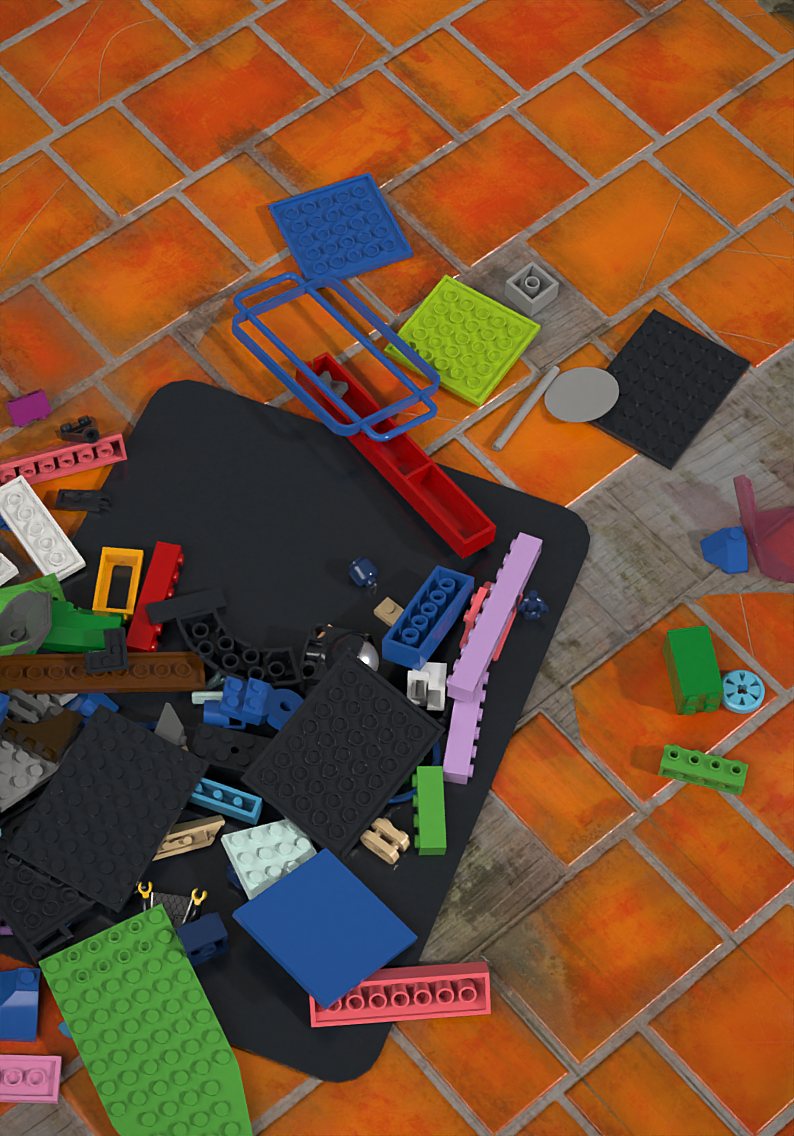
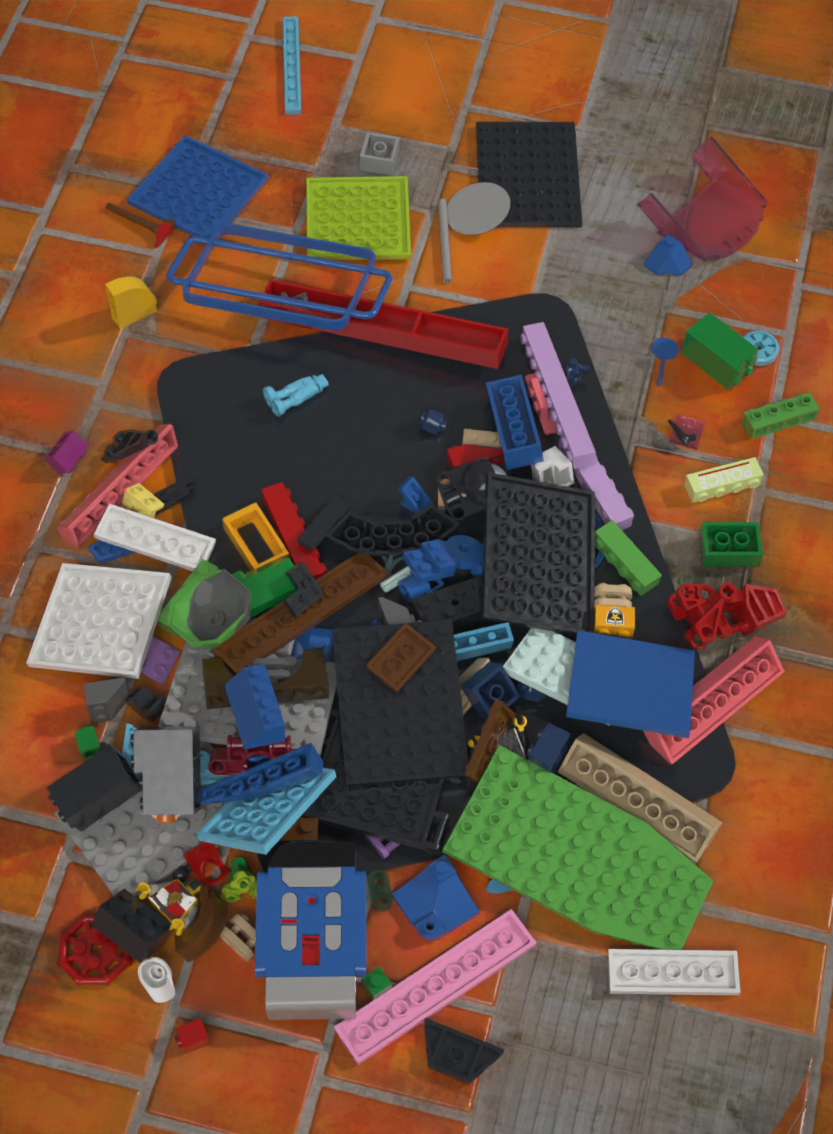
camera: 35 degrees left, 0 degrees up
none -> yellow brick [105,277,158,330]
none -> reddish brown piece [106,203,176,248]
none -> light yellow bracket [121,483,164,518]
none -> medium azure piece [263,374,329,417]
none -> medium azure tile [283,17,301,115]
none -> reddish brown plate [366,623,437,694]
none -> blue slope [398,476,434,514]
none -> red slope [446,445,505,470]
none -> dark blue brick [460,662,520,720]
none -> reddish brown wing [465,699,516,783]
none -> tan slope [558,733,723,863]
none -> light orange brick [594,605,635,638]
none -> blue piece [652,338,679,386]
none -> red piece [667,582,787,649]
none -> black bar [668,420,696,445]
none -> clear pink piece [669,415,705,450]
none -> yellowish green brick [684,457,764,503]
none -> green brick [699,522,763,567]

